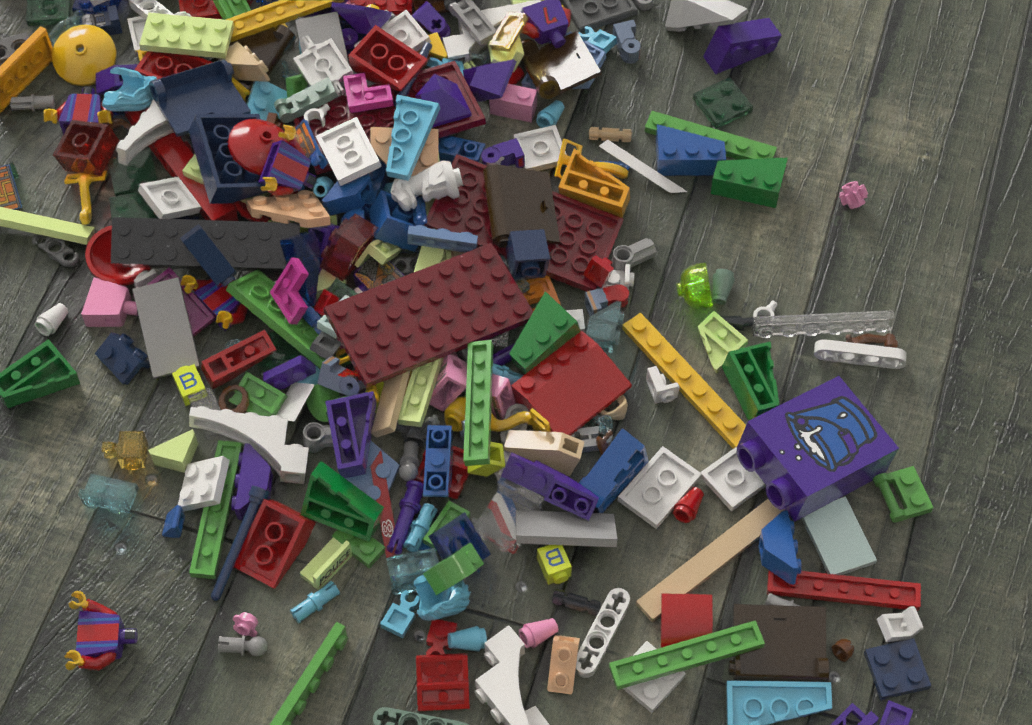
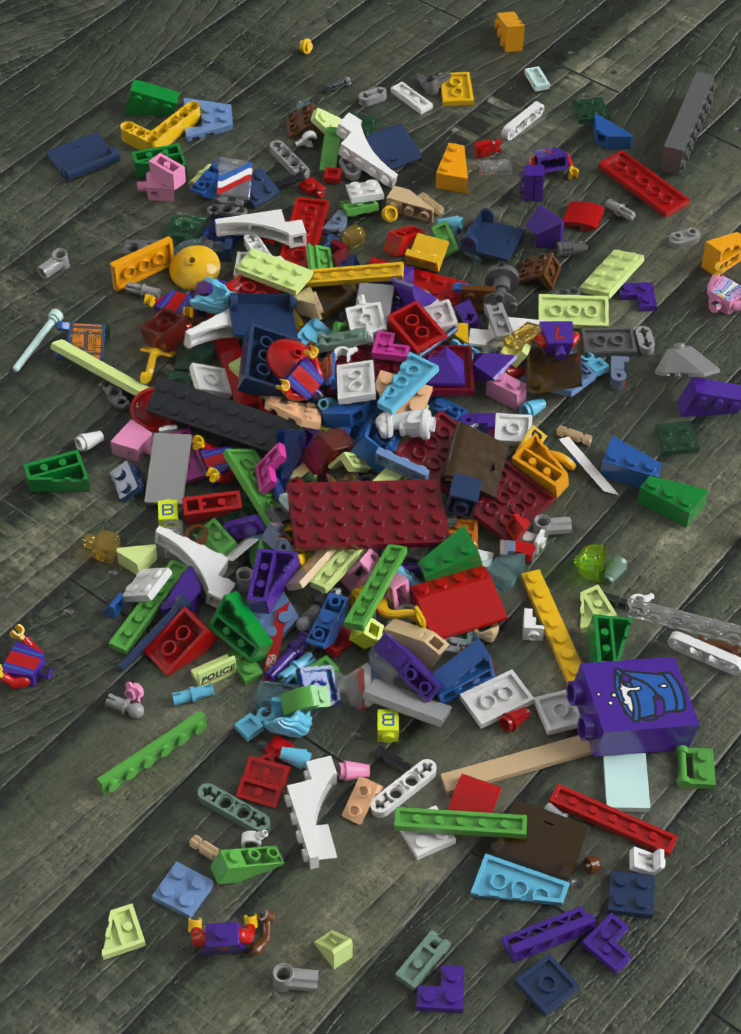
camera: 20 degrees right, 10 degrees down
clear light blue bracket [78,474,139,514] -> none
dark blue slope [180,224,237,288] -> none
bright green plate [644,111,777,160] -> none
blue slope [759,510,801,584] -> none

